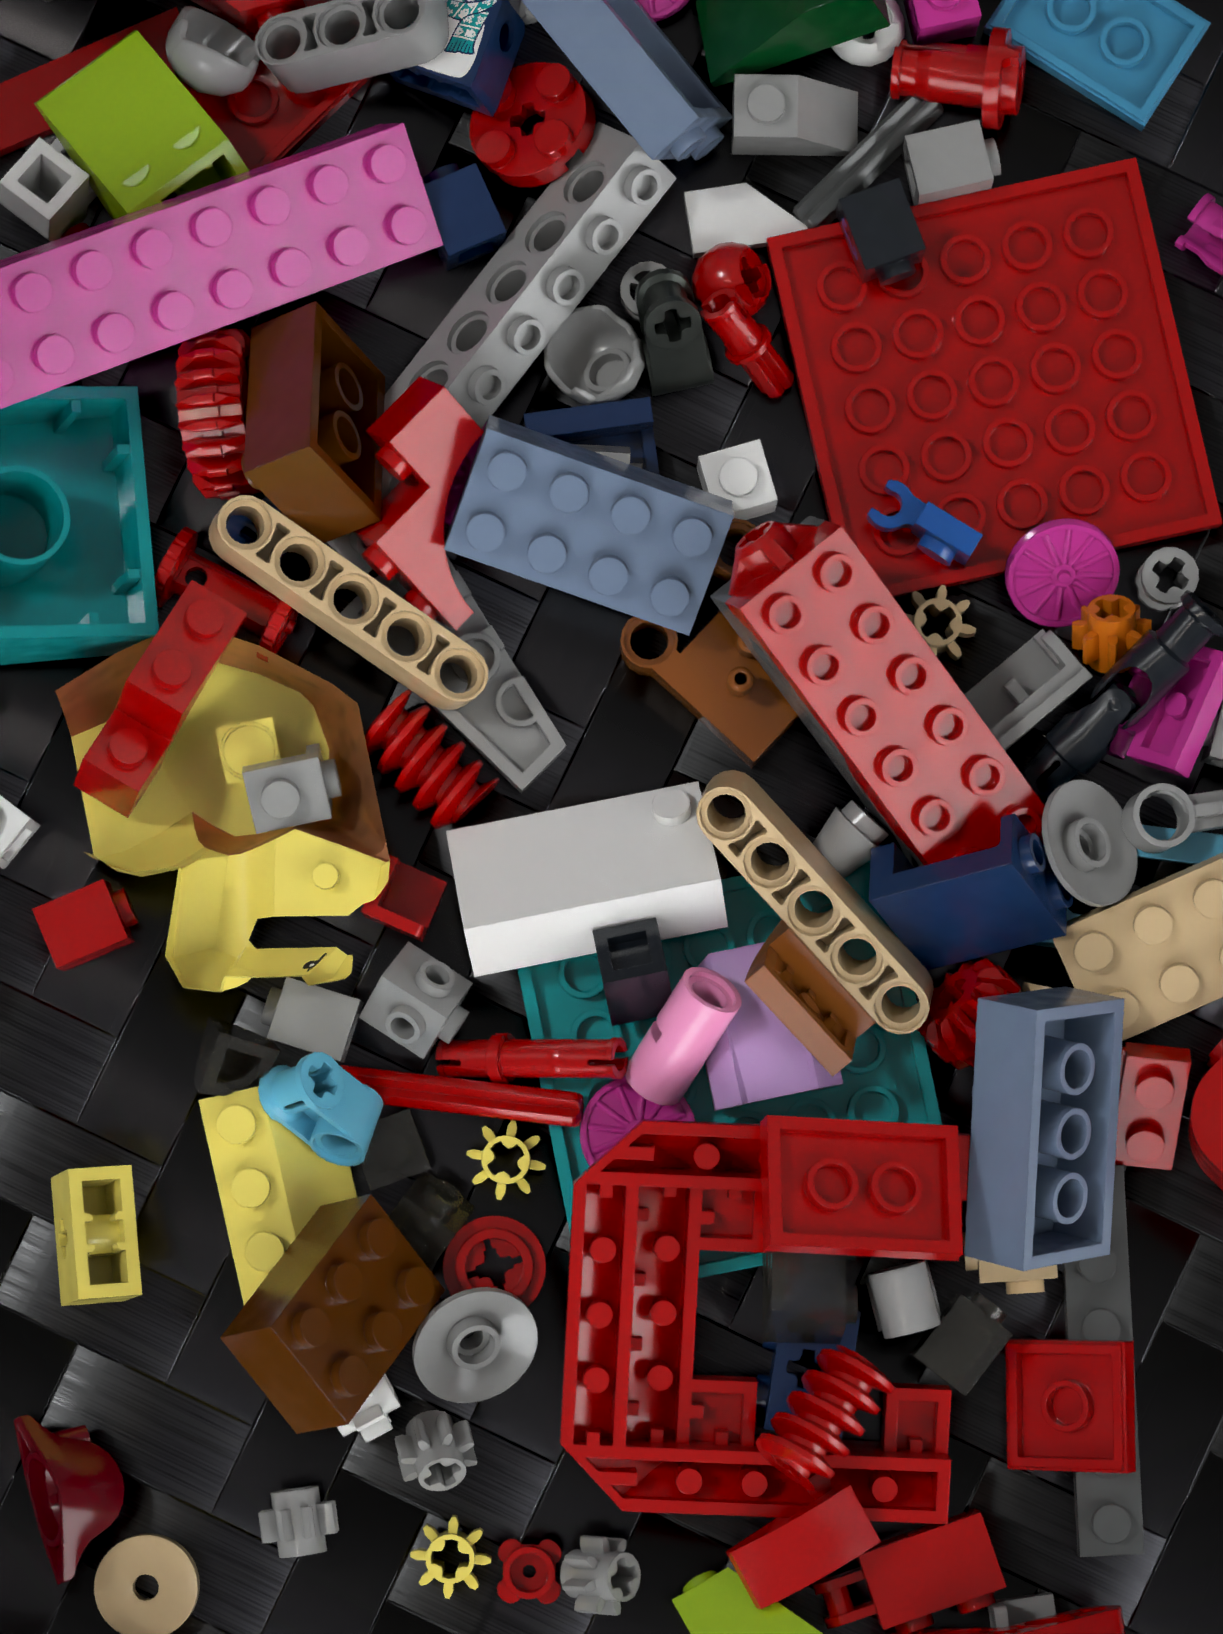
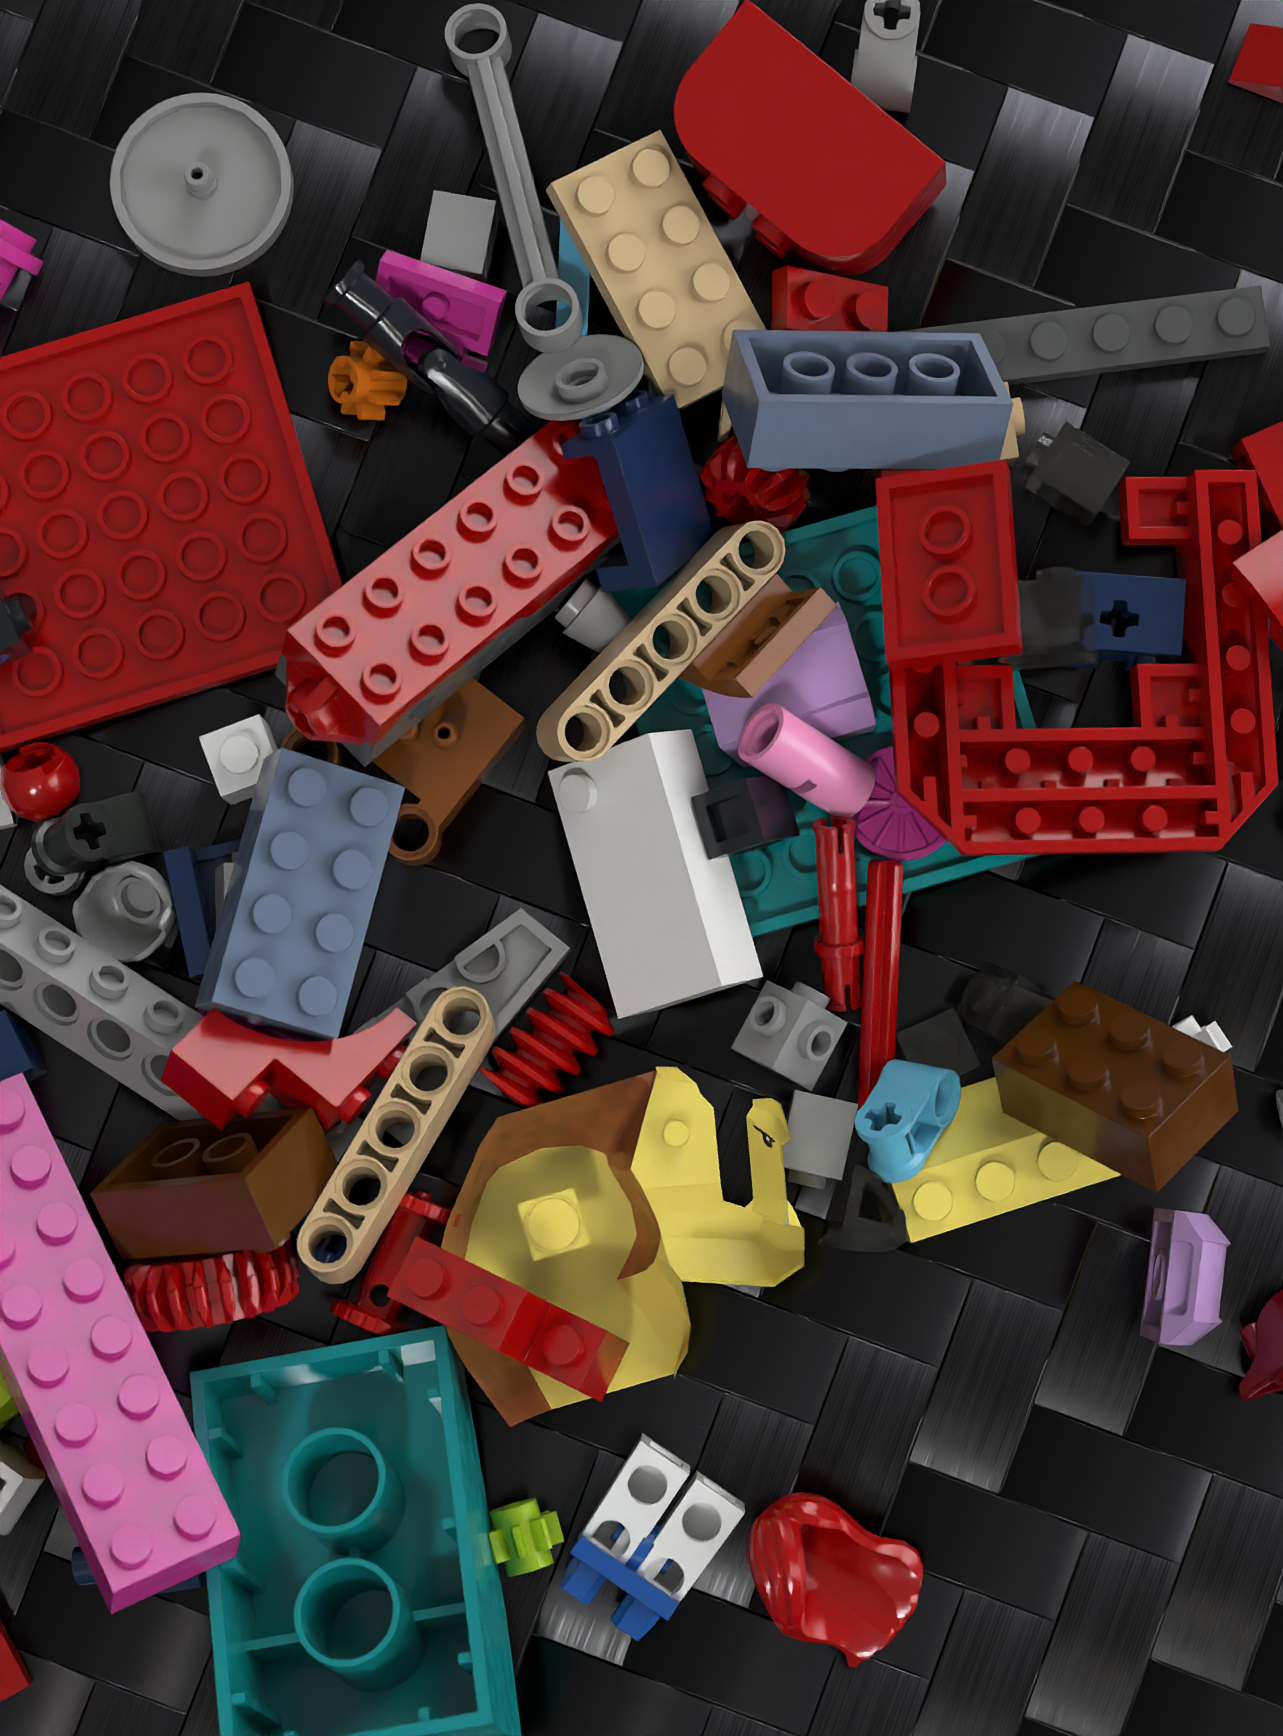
camera: 90 degrees left, 0 degrees up
red brick [32,879,139,971] -> none
light yellow brick [51,1165,142,1306] -> none
light grey bracket [242,743,342,834] -> none
red panel [361,855,448,942] -> none
light grey gear [394,1410,477,1491] -> none
light grey dish [412,1287,538,1403] -> none
red gear [443,1216,546,1307] -> none
light yellow gear [466,1120,546,1200] -> none
red axle [700,288,794,399] -> none
red piece [755,1345,896,1492] -> none
light grey piece [864,1260,941,1339] -> none
blue plate [866,480,983,566] -> none
tan gear [906,585,976,661] -> none
light grey hinge [964,629,1093,751] -> none
dark pink wheel [1005,518,1120,627] -> none
red tile [1005,1338,1136,1473] -> none
light grey bush [1134,547,1199,612] -> none
none -> lavender slope [1140,1208,1231,1345]

